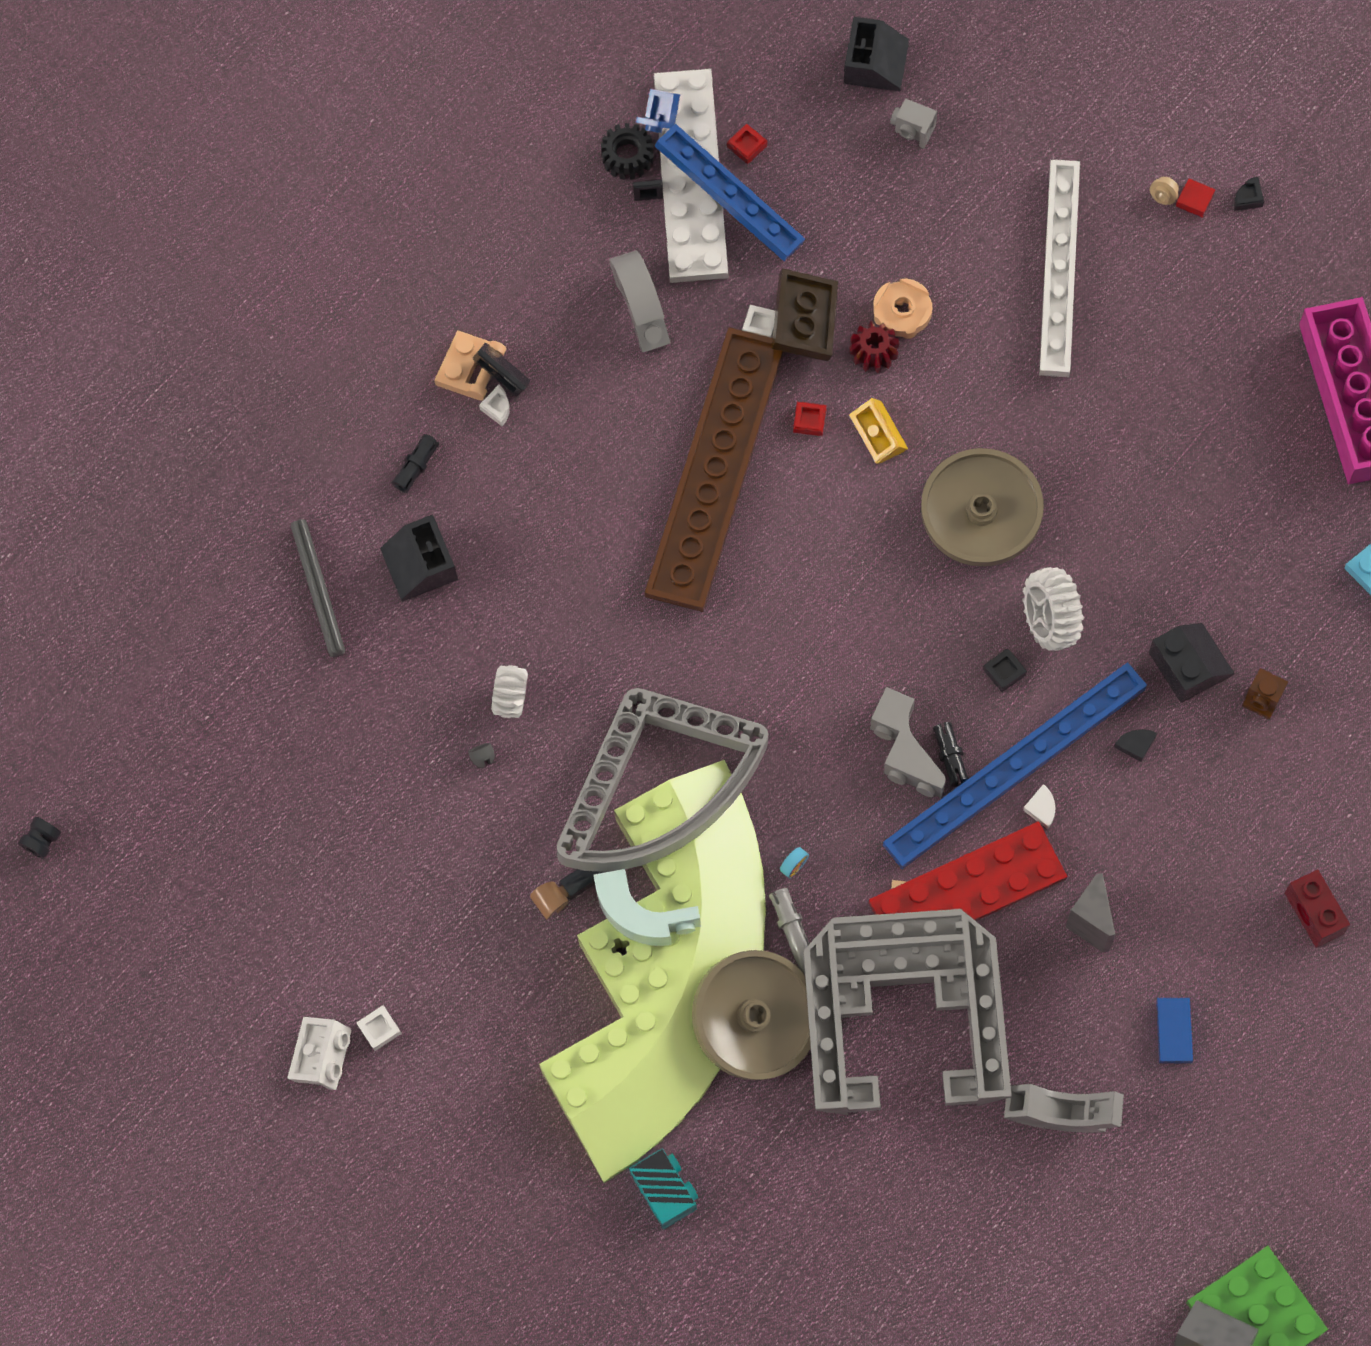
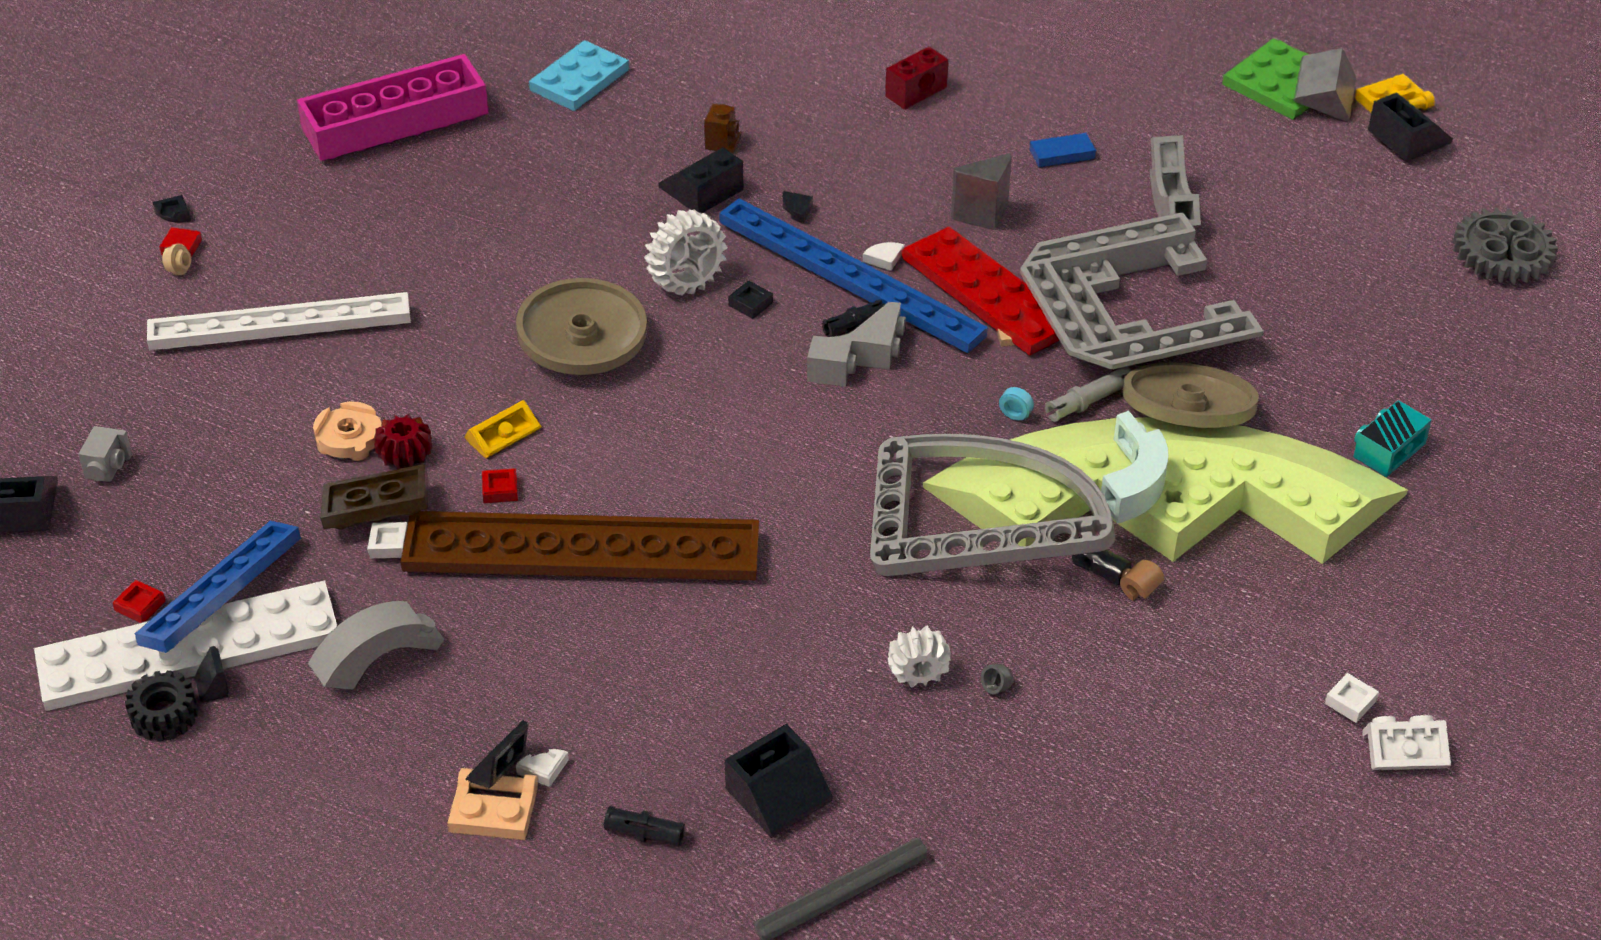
camera: 110 degrees left, 25 degrees down
bracket [636,89,680,133] -> none

